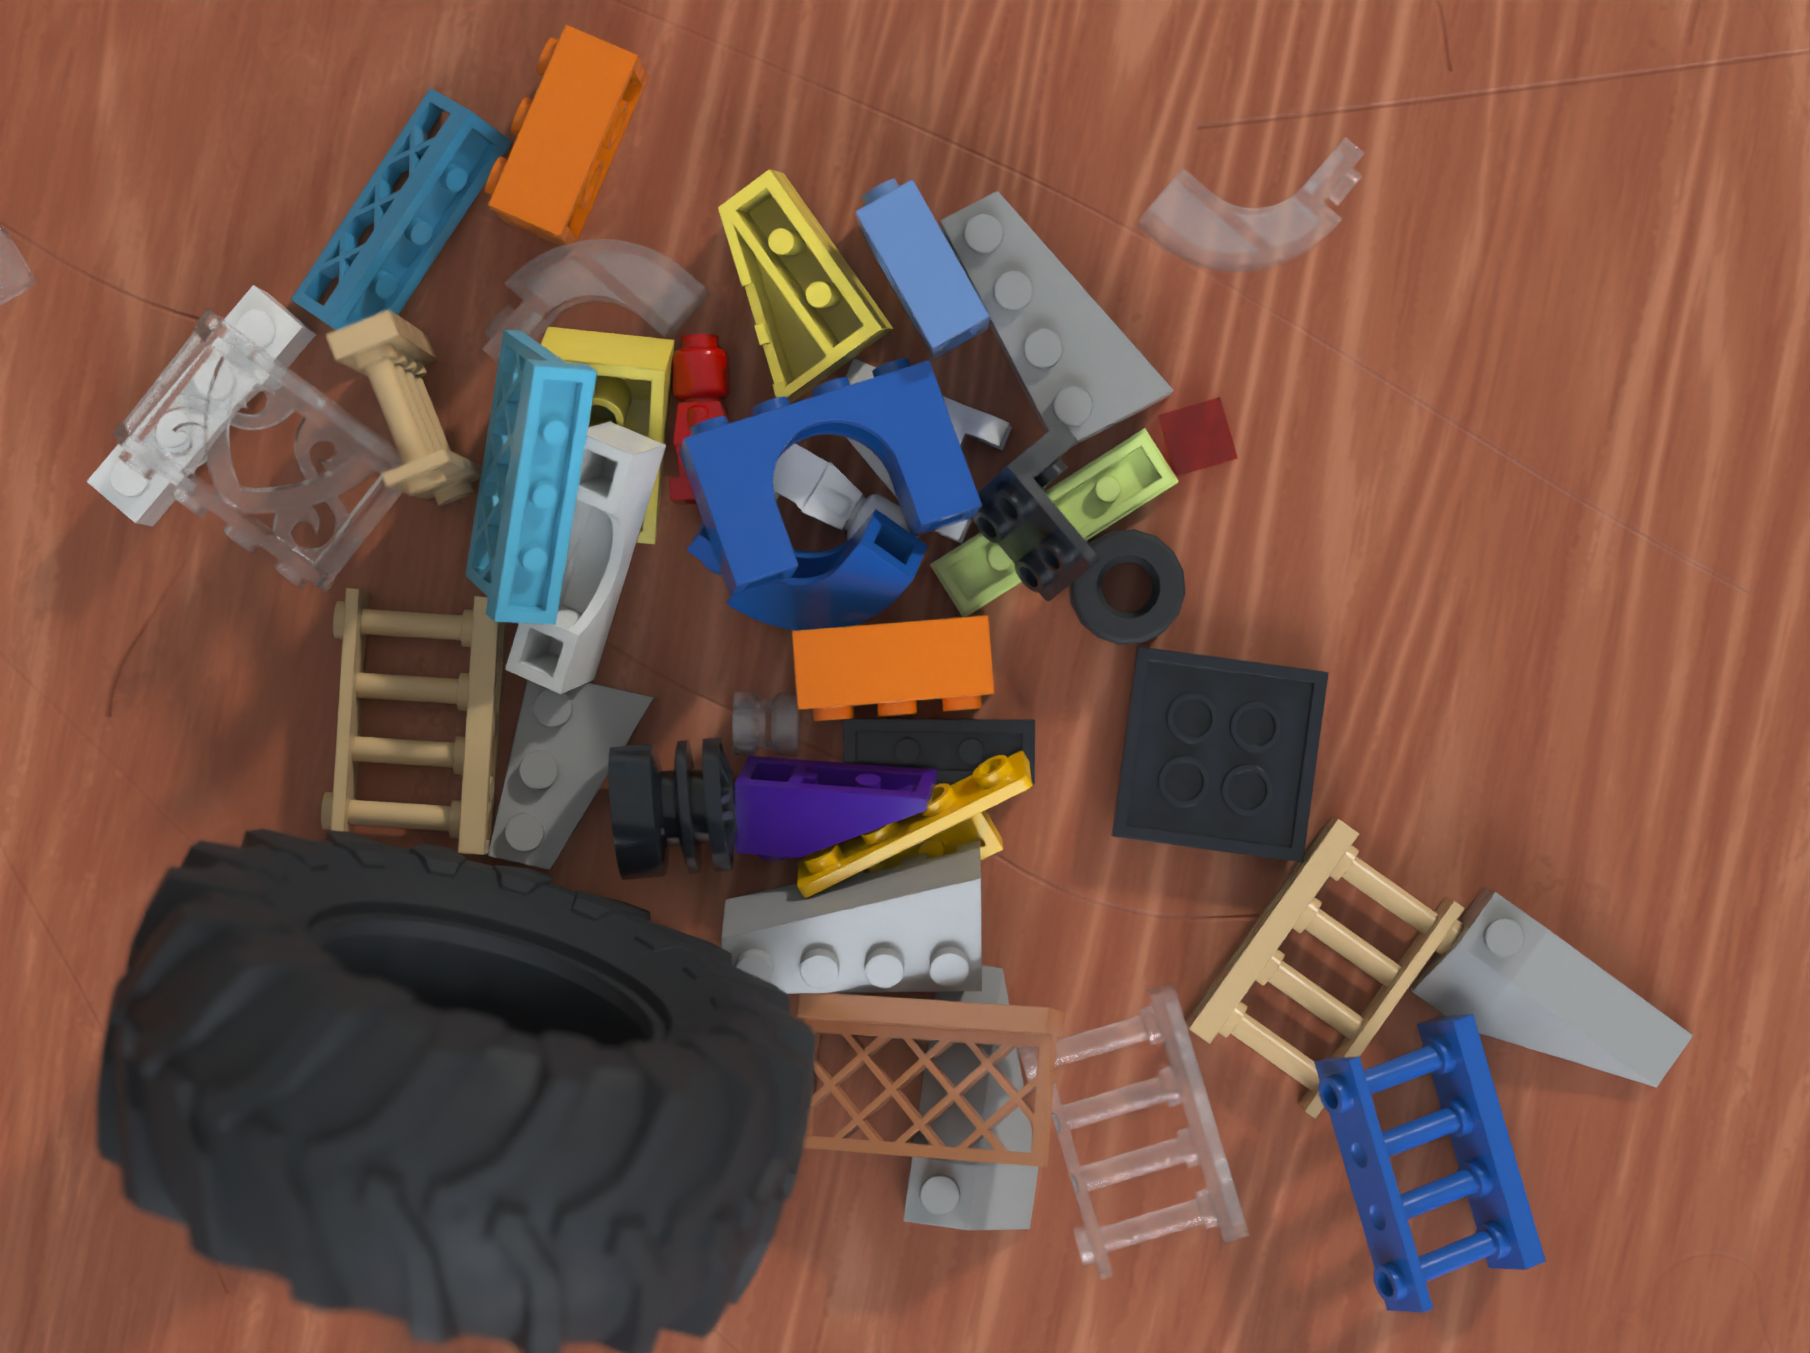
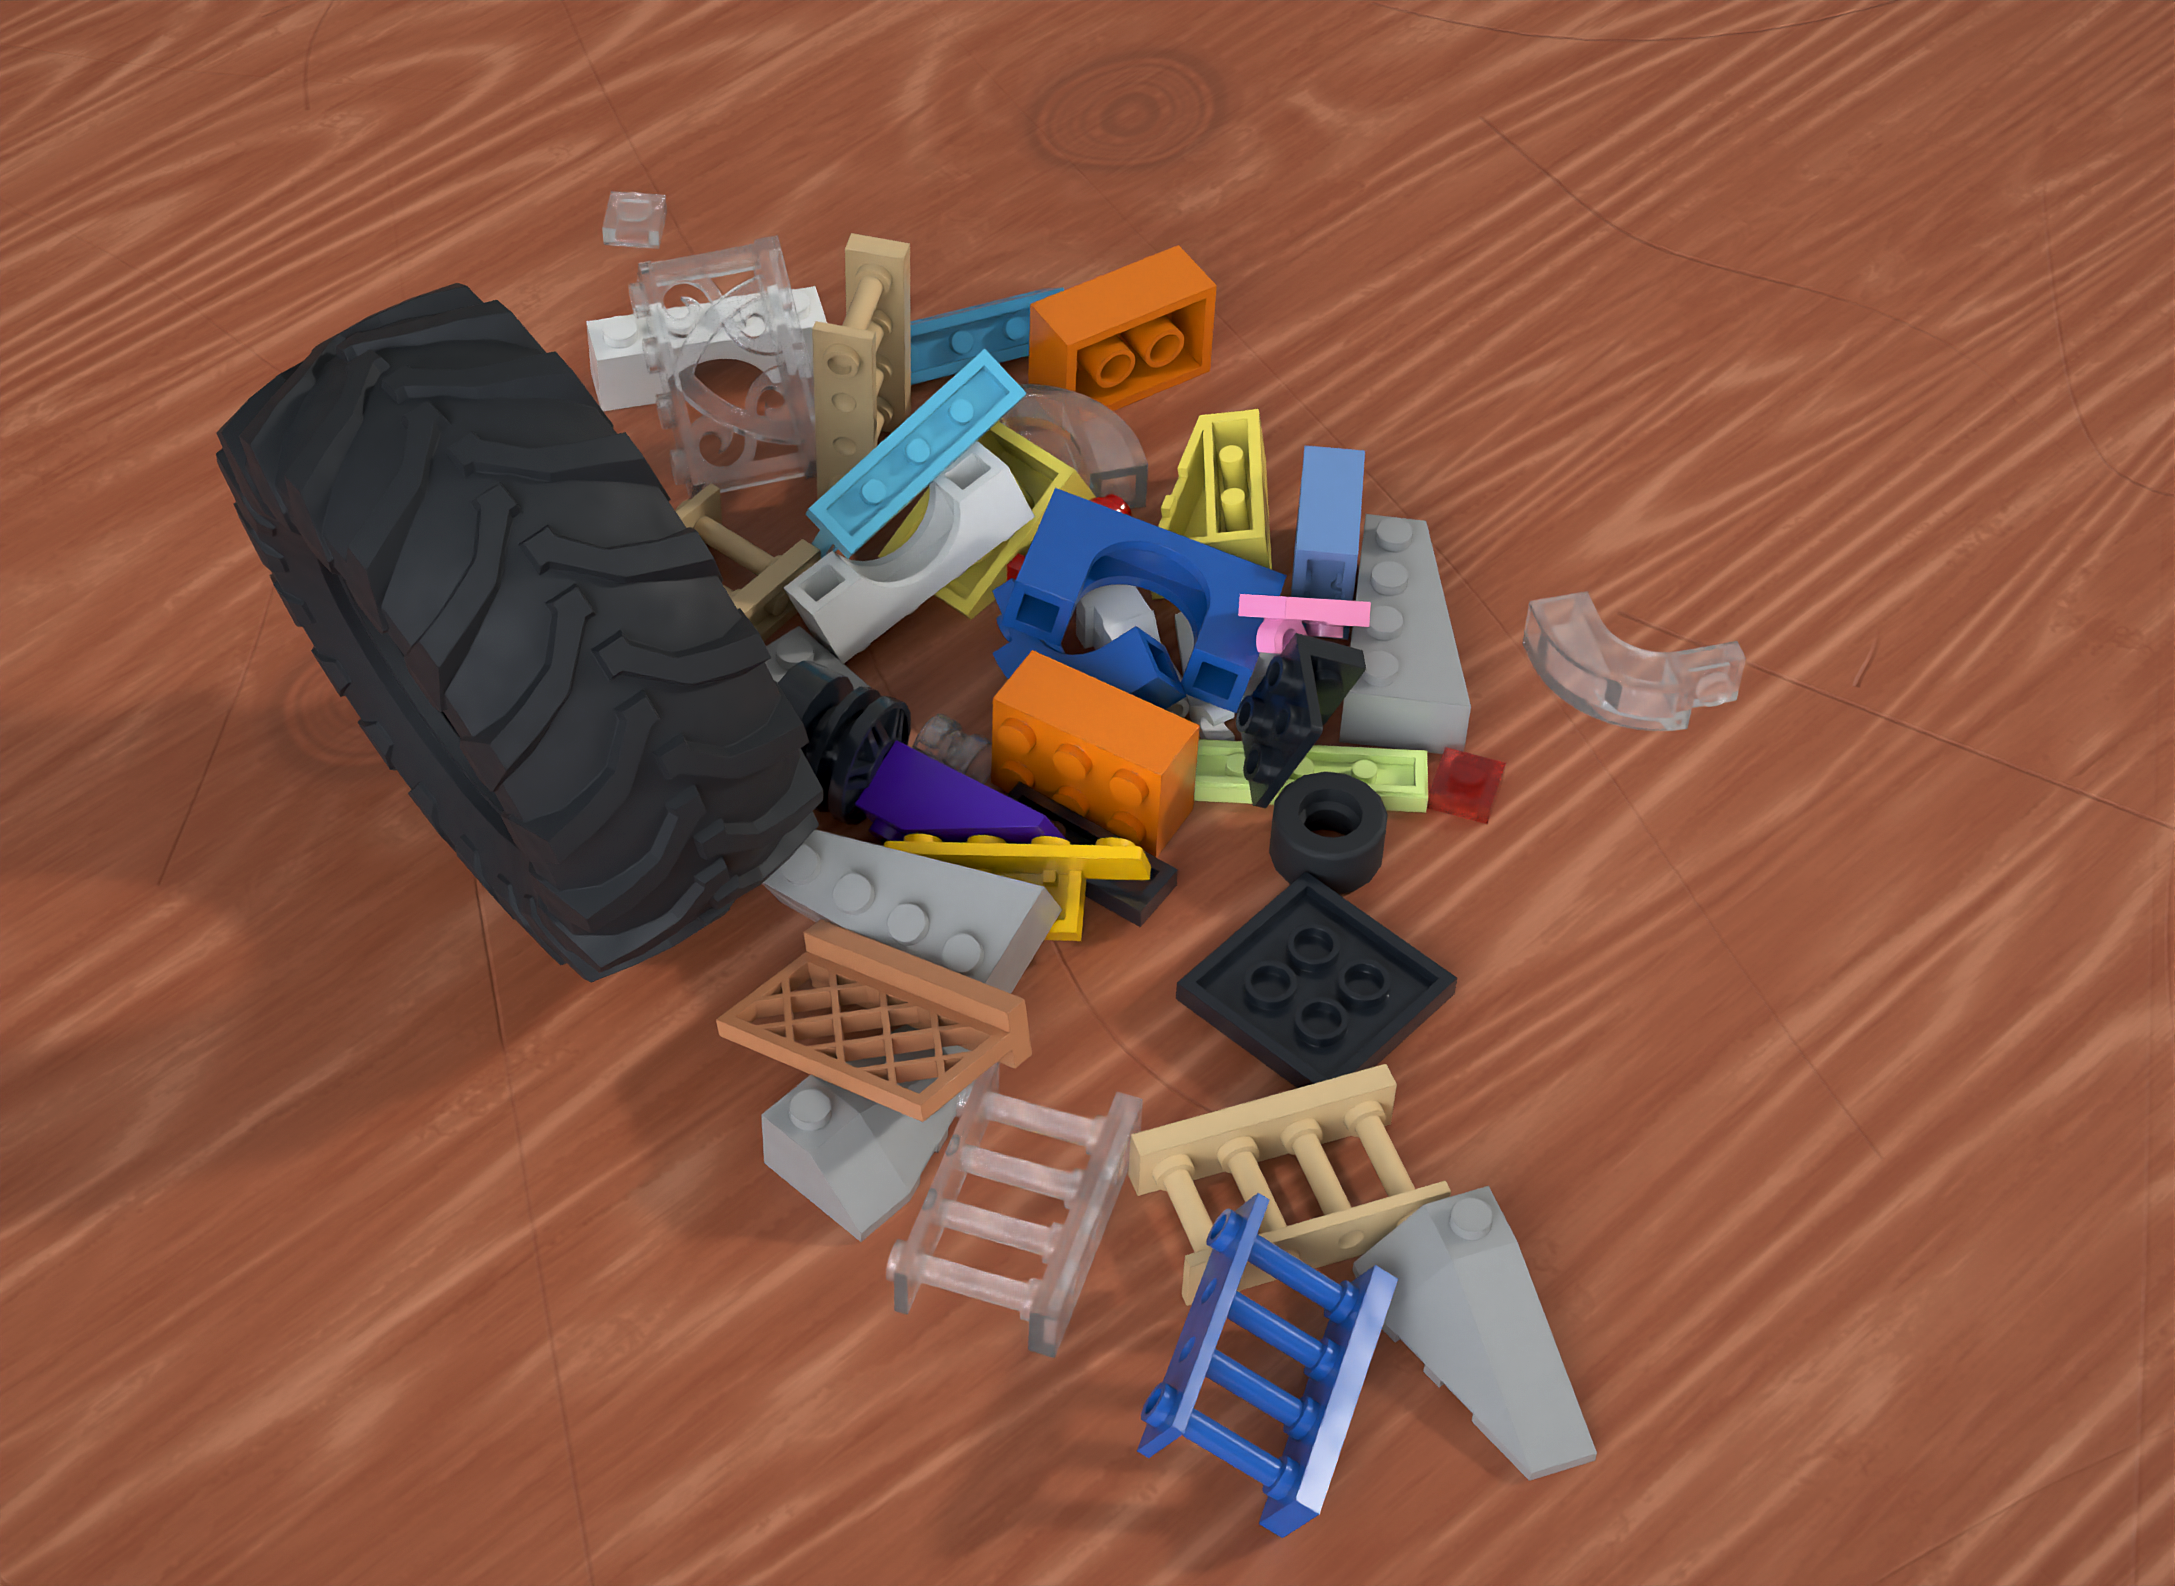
camera: 30 degrees right, 40 degrees down
none -> bright pink plate [1238,594,1371,654]

